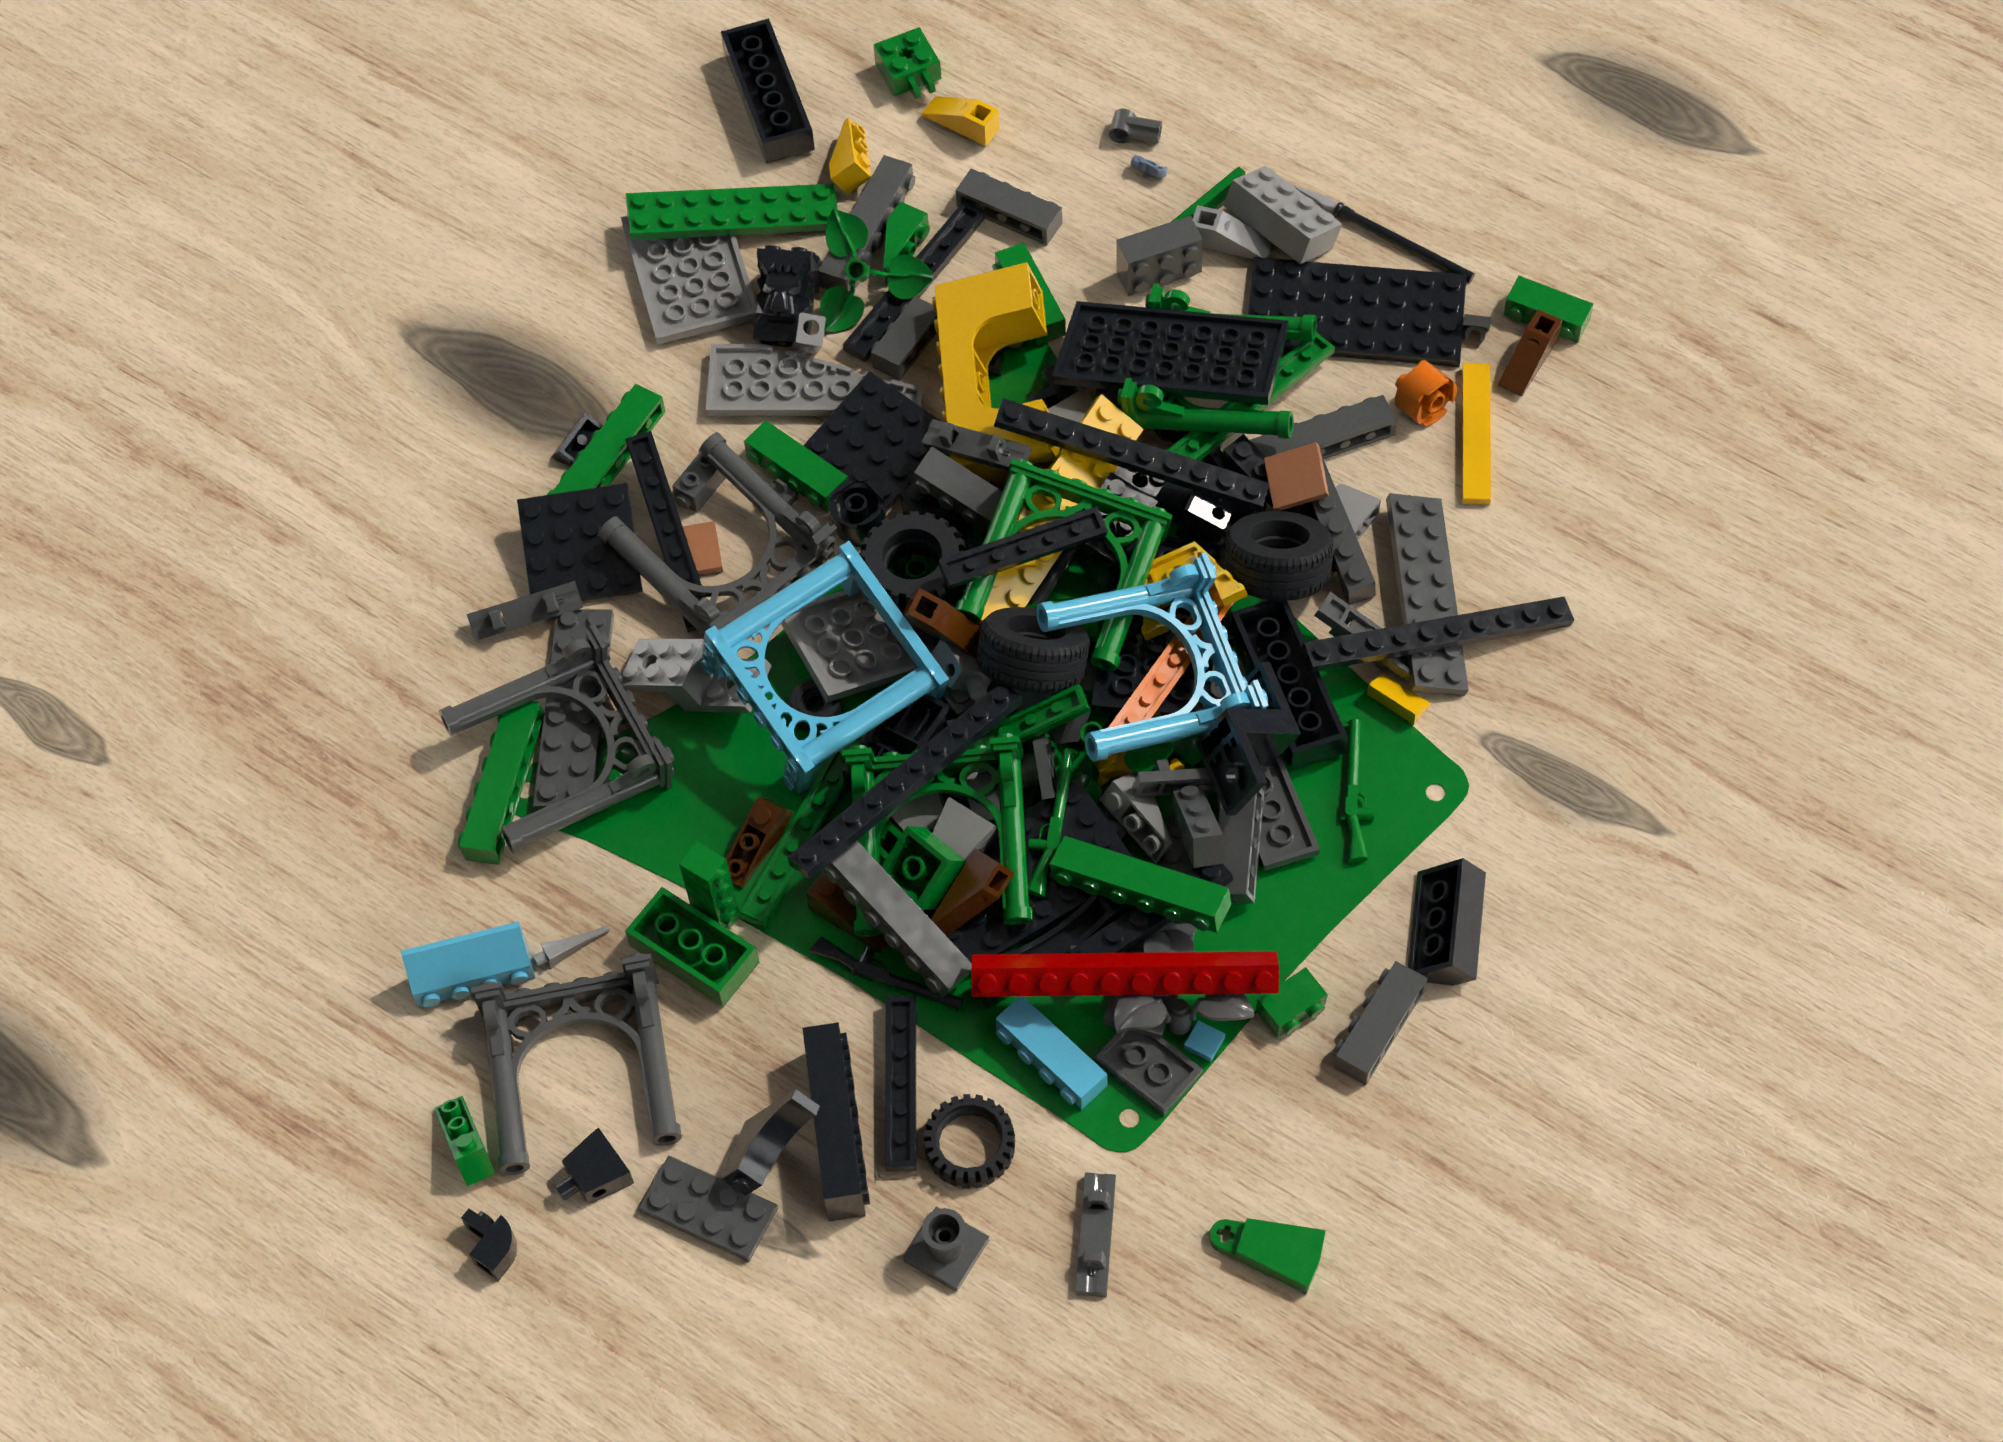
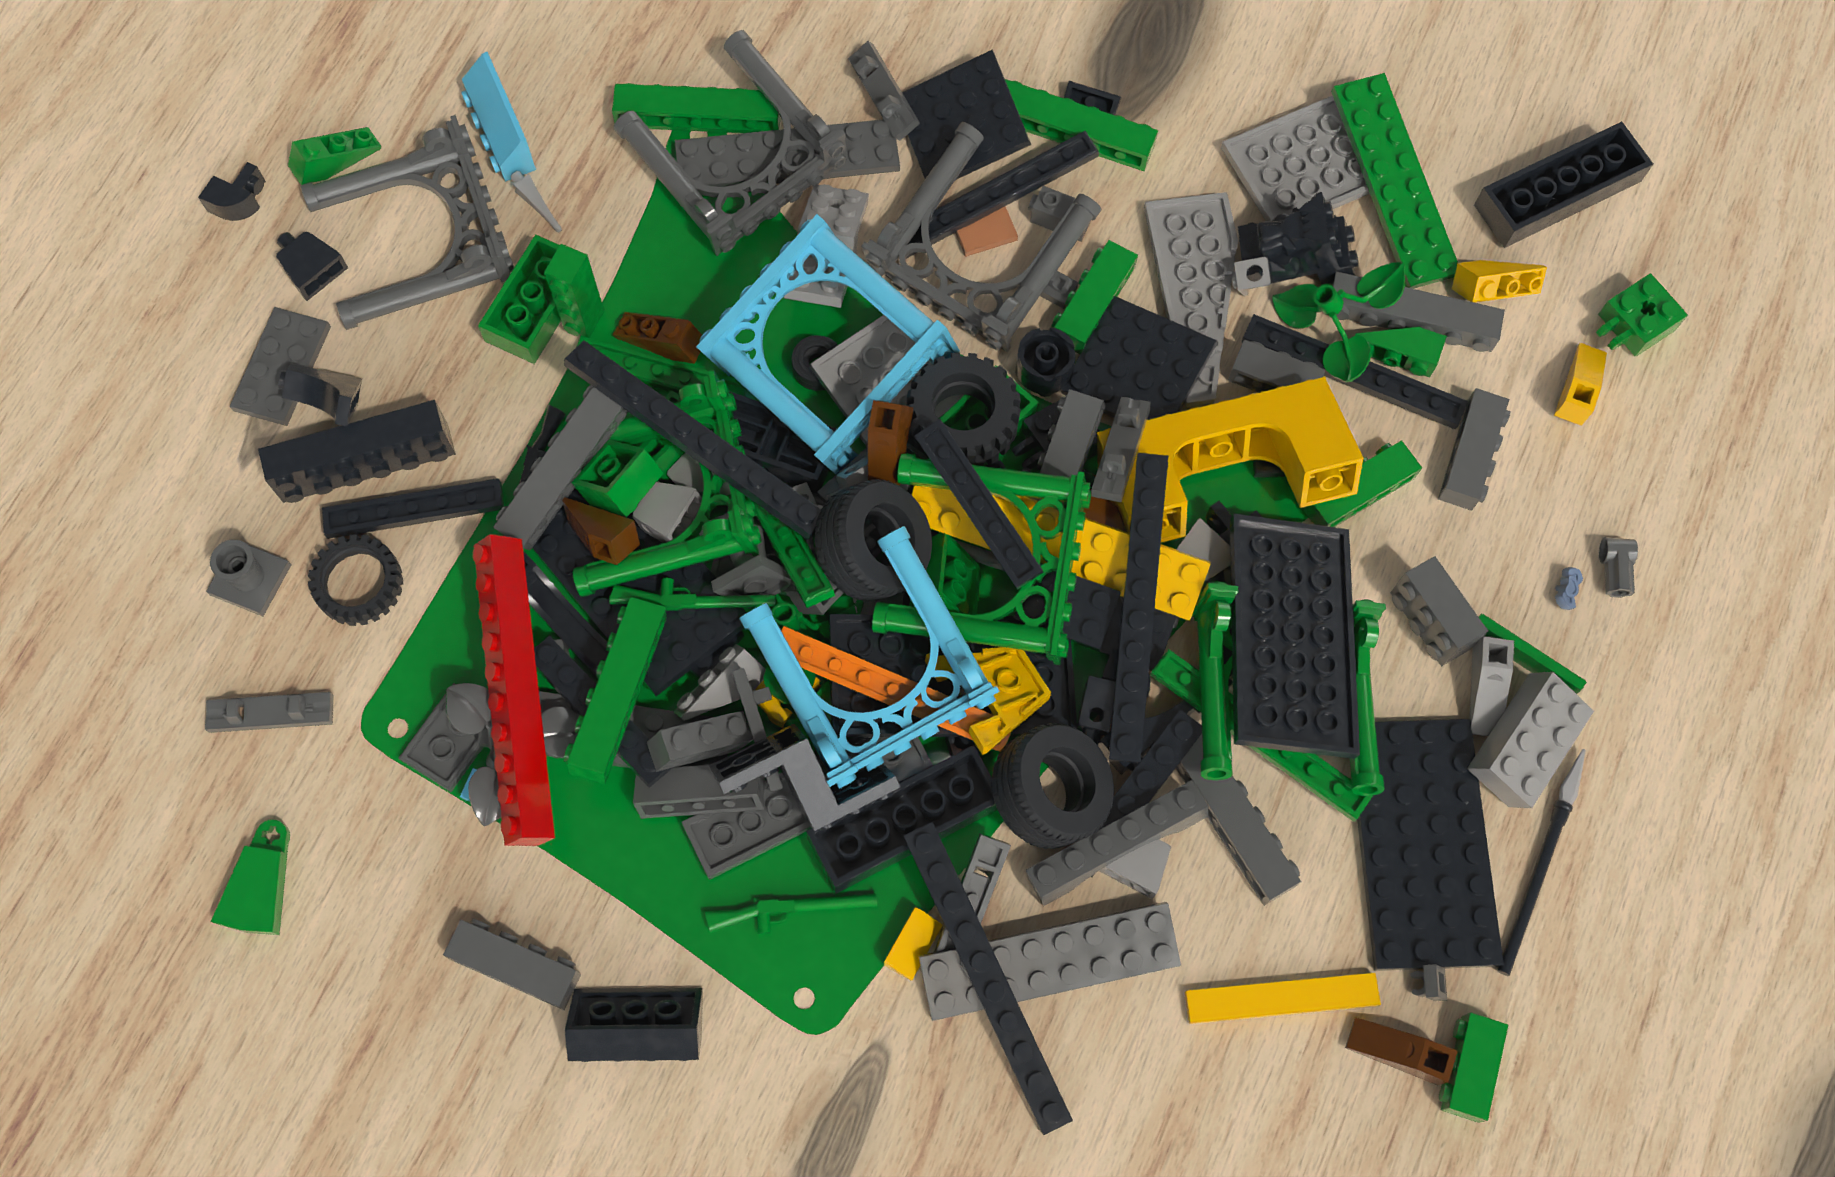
camera: 75 degrees right, 10 degrees up
medium azure brick [996,996,1107,1110] -> none
green brick [1255,967,1328,1038] -> none
nougat tile [1264,442,1329,511] -> none
orange brick [1394,360,1457,426] -> none

